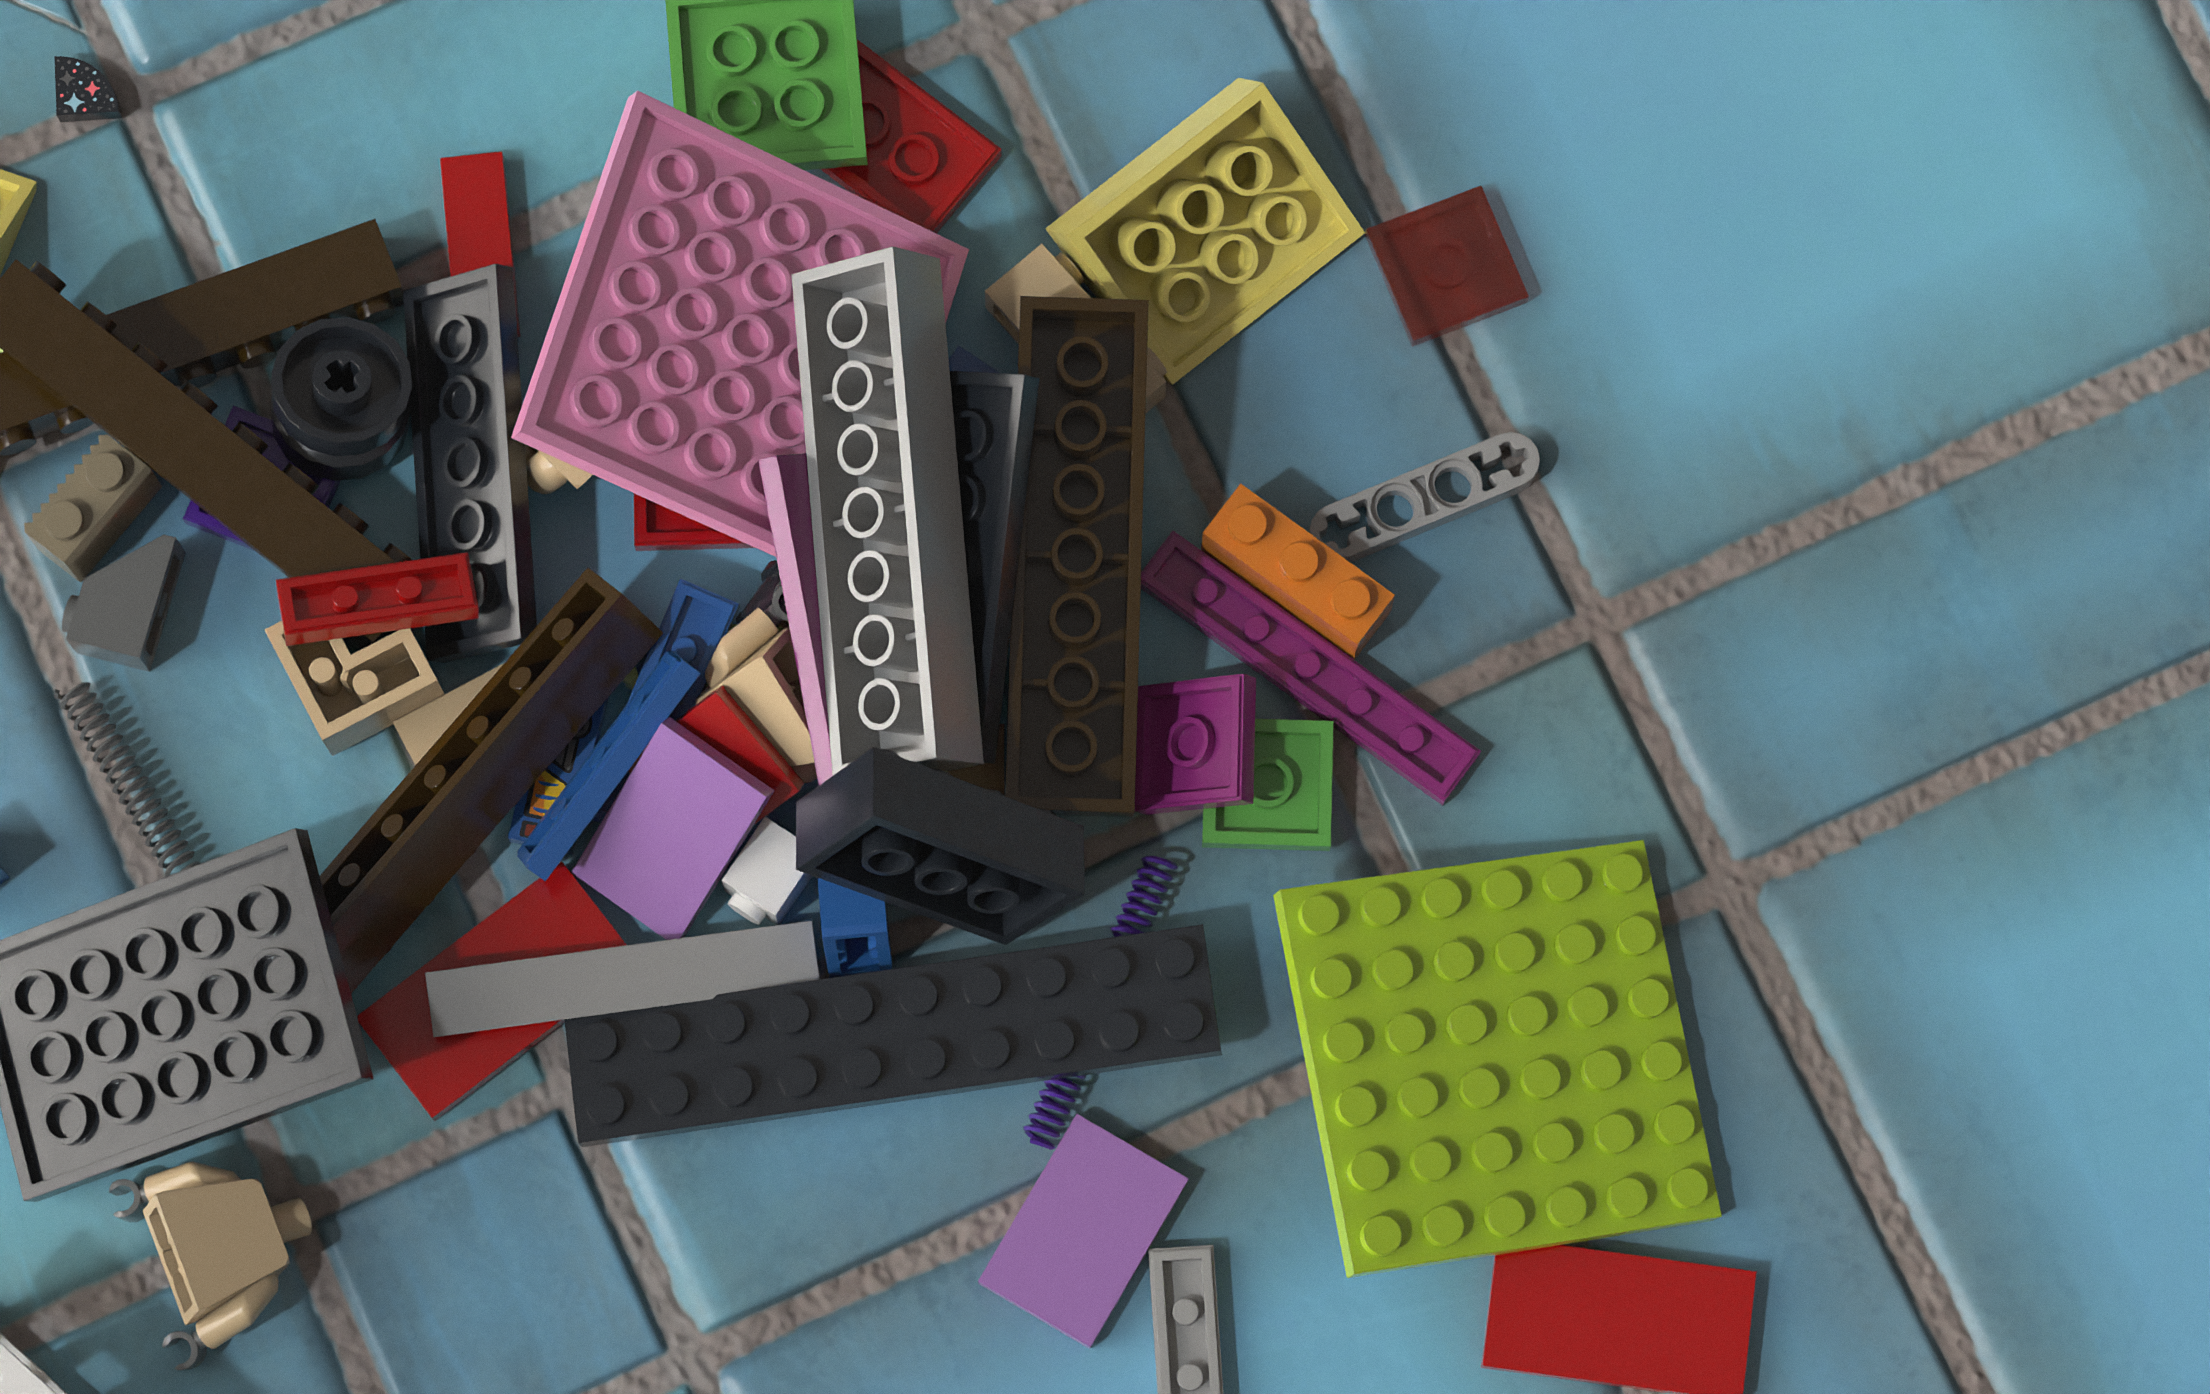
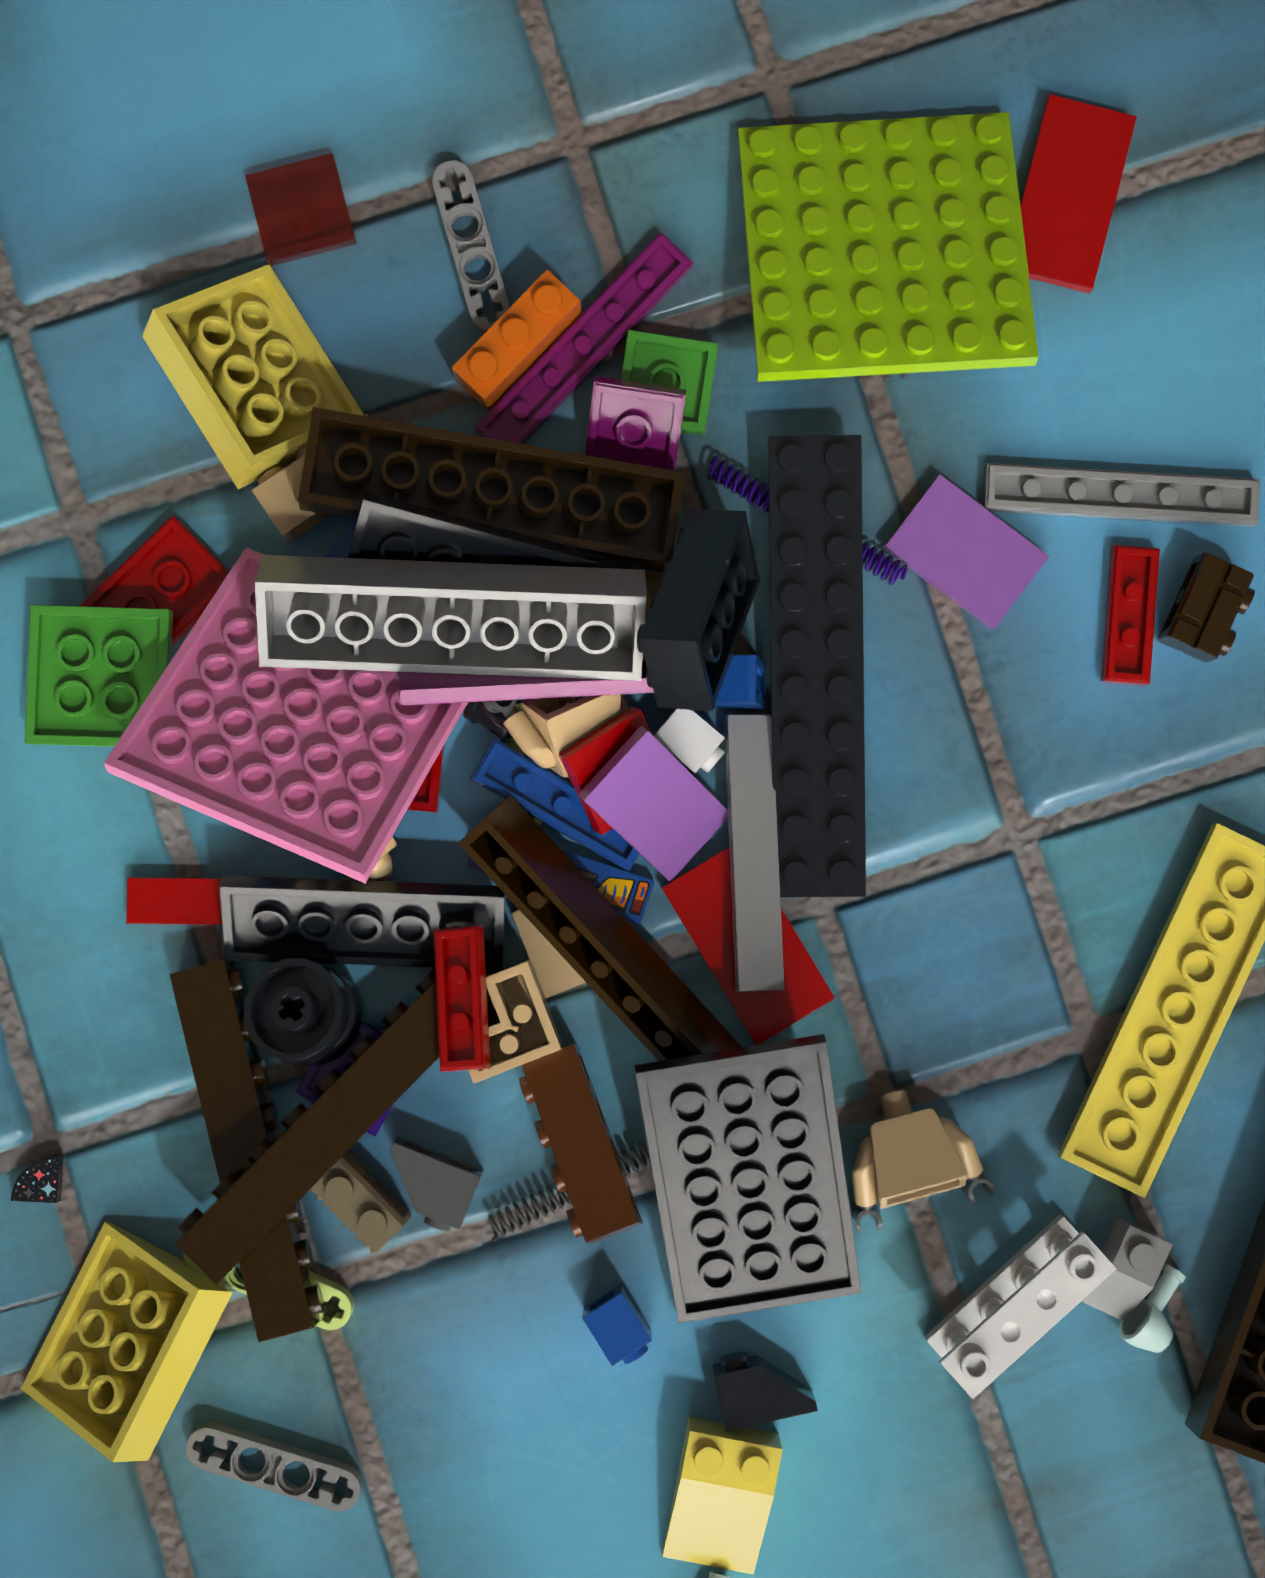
camera: 80 degrees left, 10 degrees up
blue tile [517,650,701,881] -> none
none -> reddish brown brick [519,1043,643,1244]

